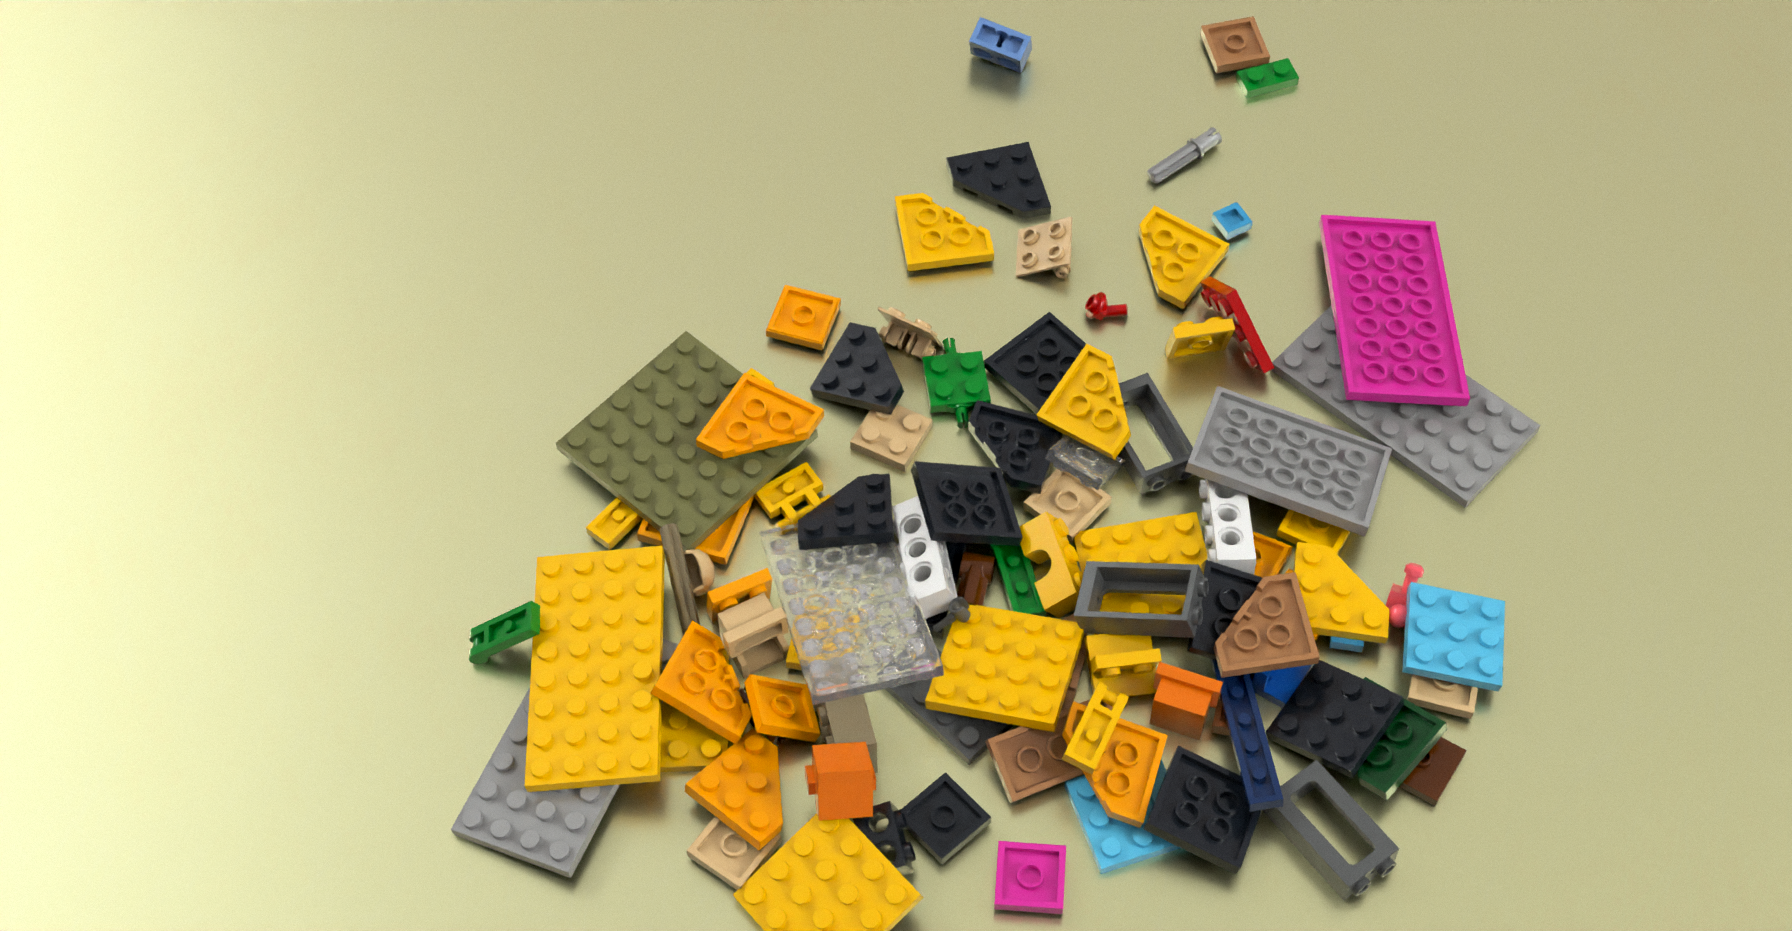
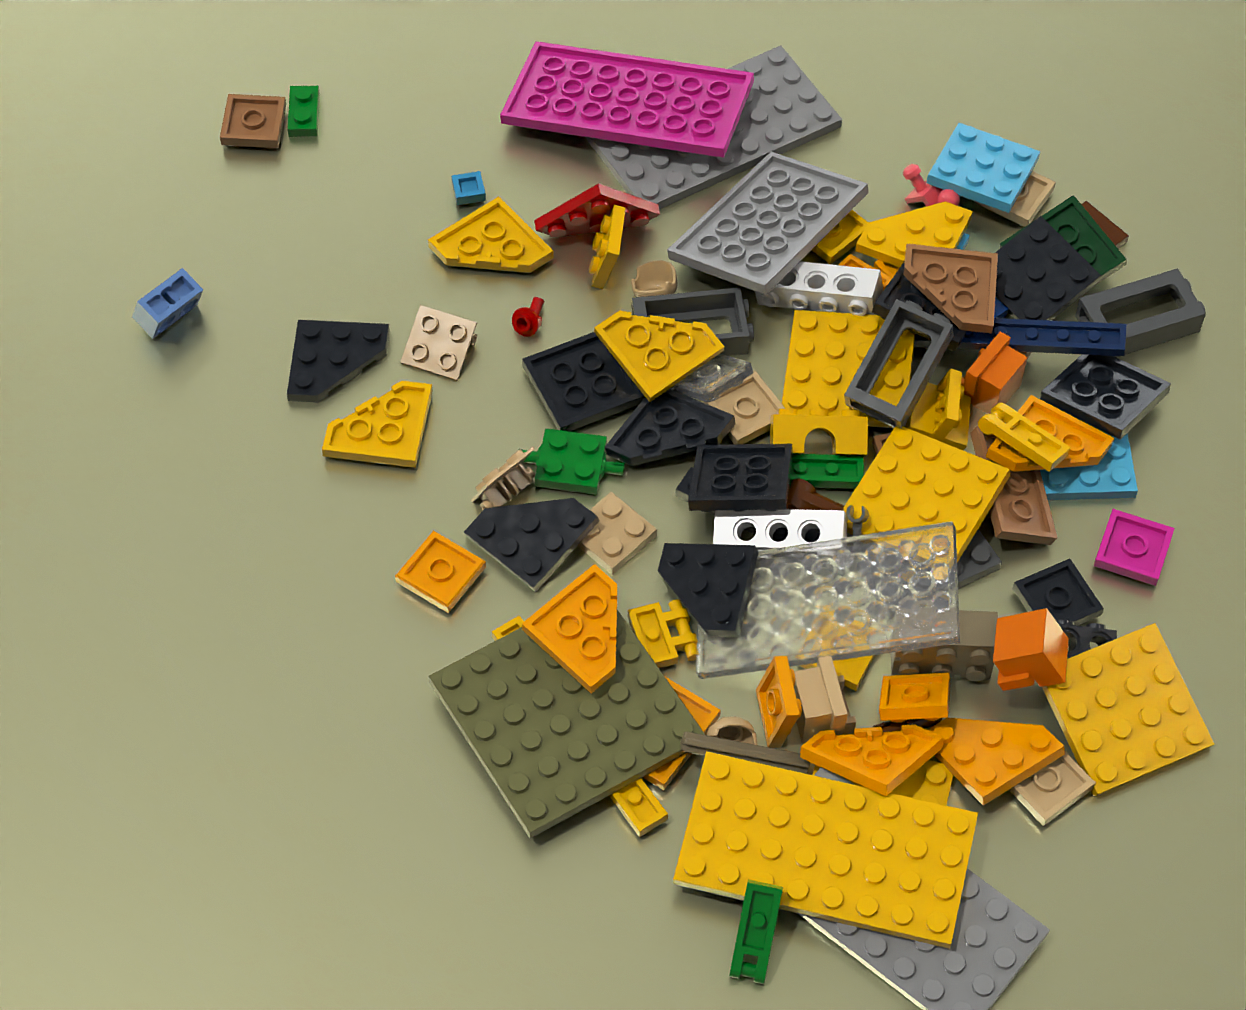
camera: 75 degrees left, 0 degrees up
light grey axle [1147,127,1222,184] -> none
none -> tan hair [631,260,678,297]

